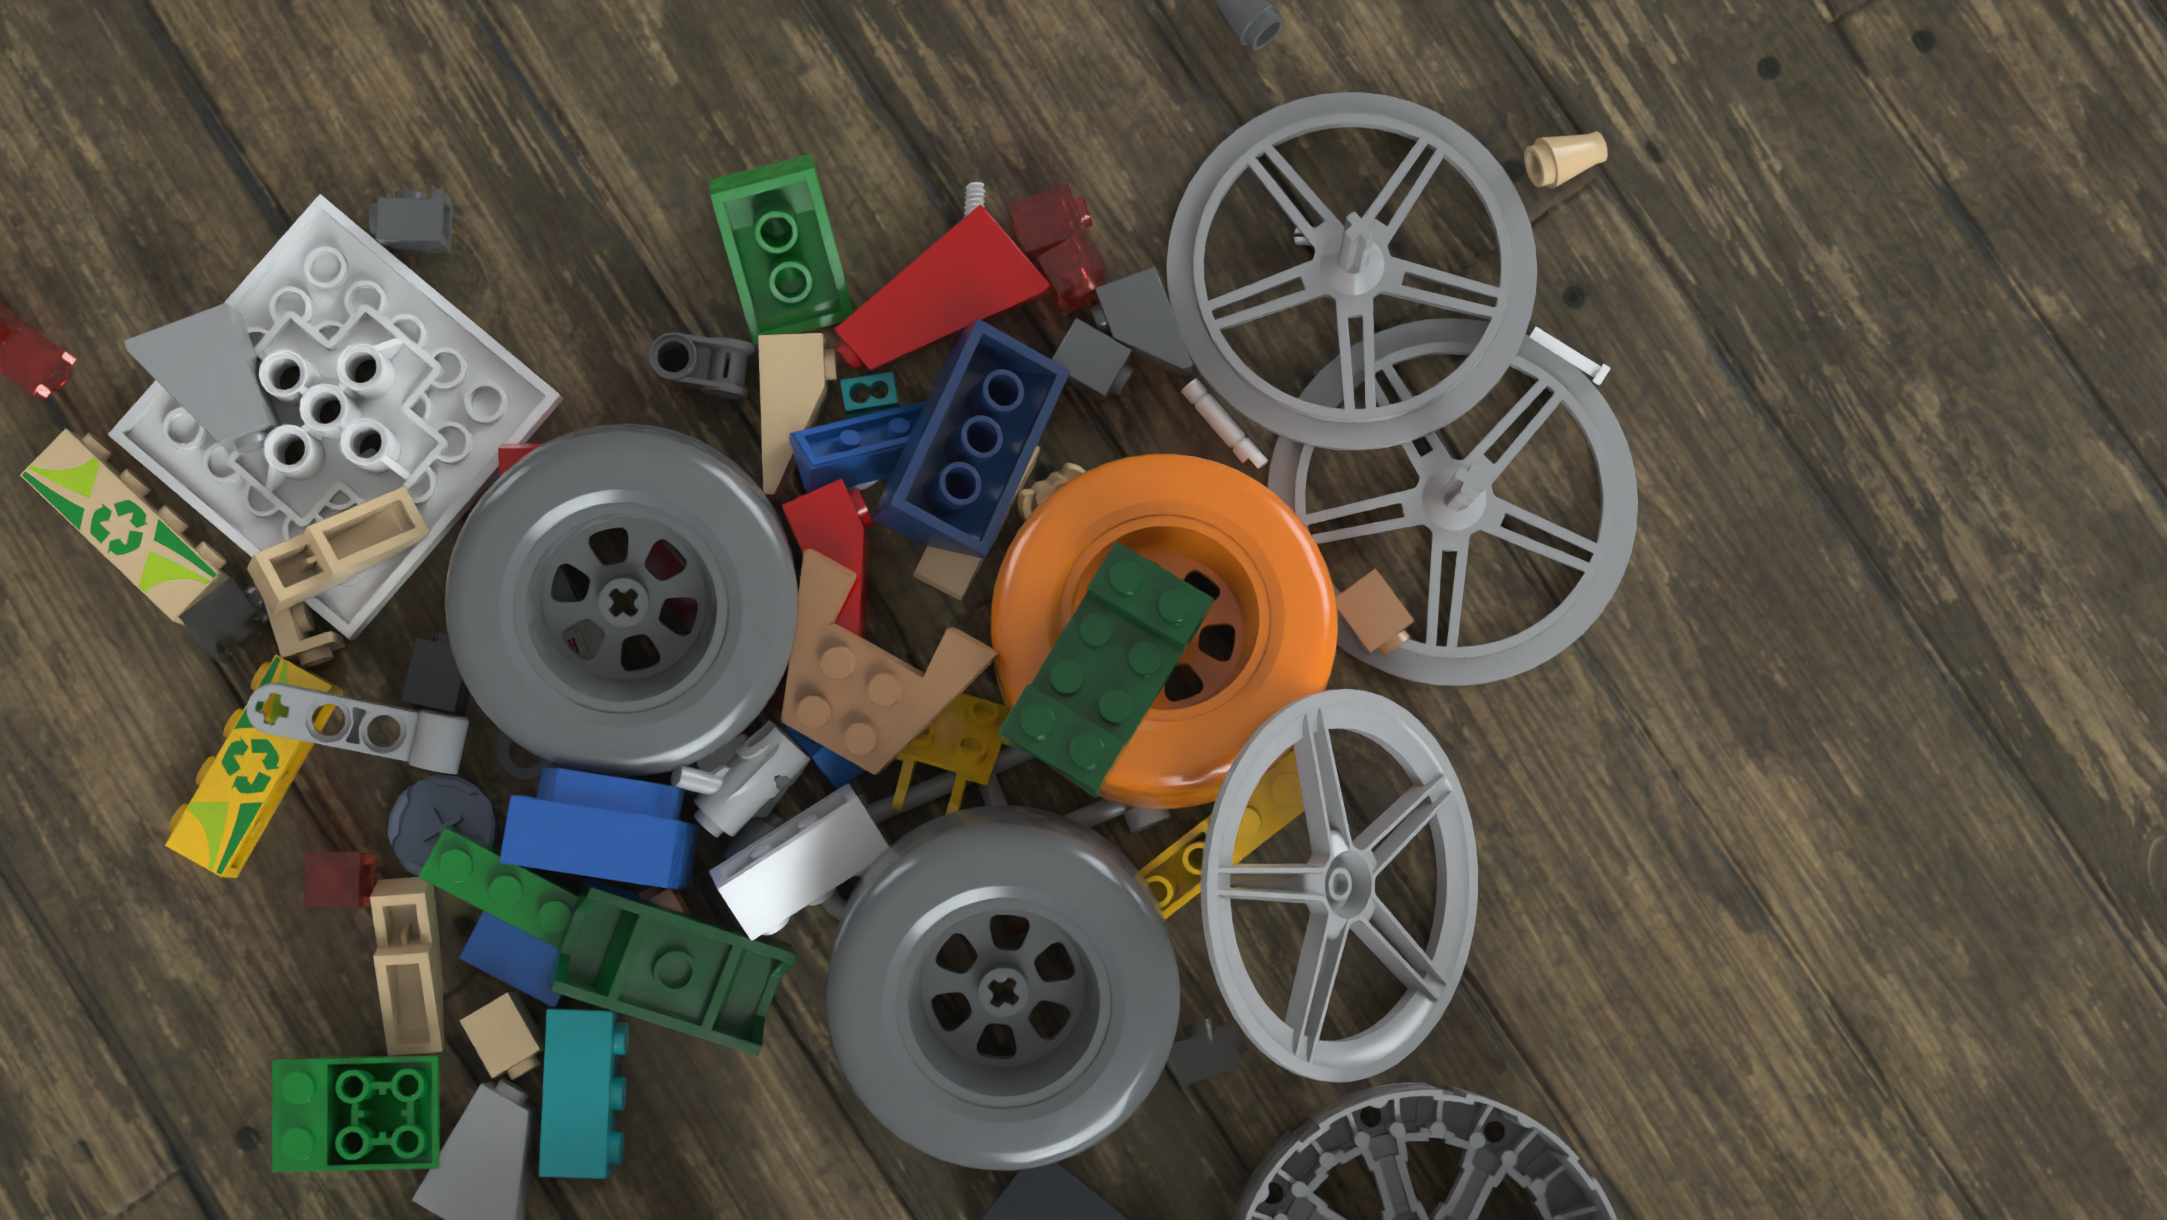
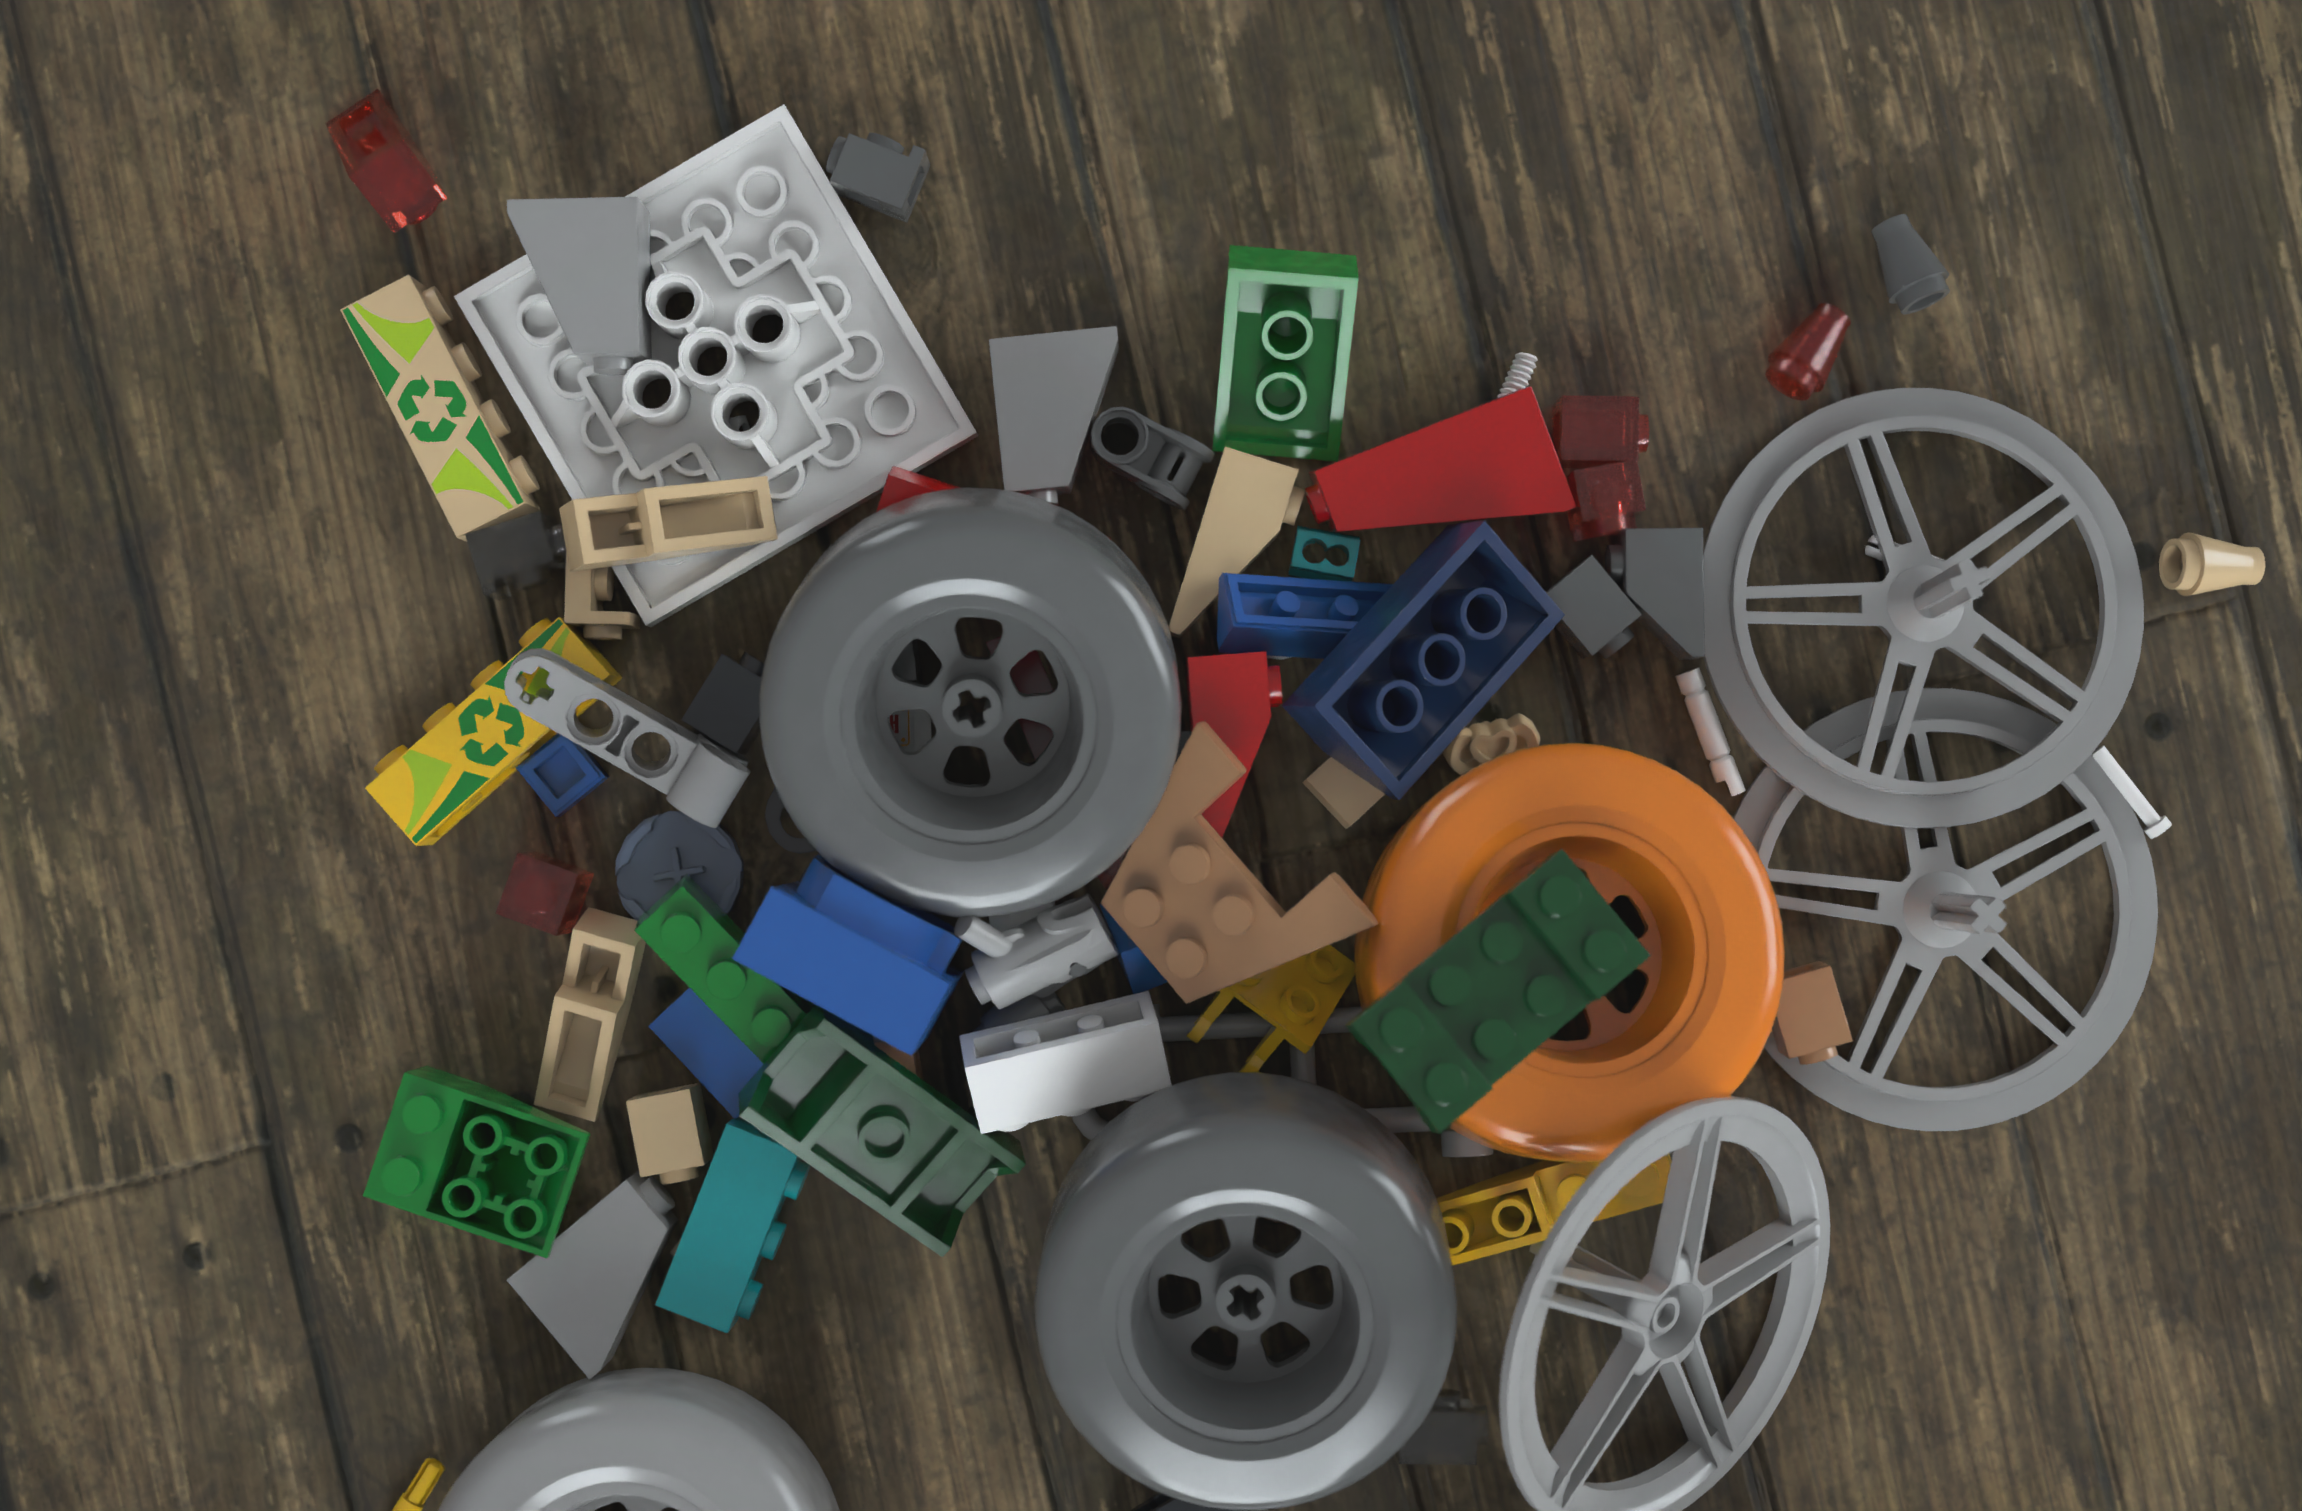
camera: 20 degrees right, 5 degrees up
none -> blue tile [516,733,609,817]
none -> light grey slope [989,326,1119,505]
none -> clear red cone [1765,303,1851,401]

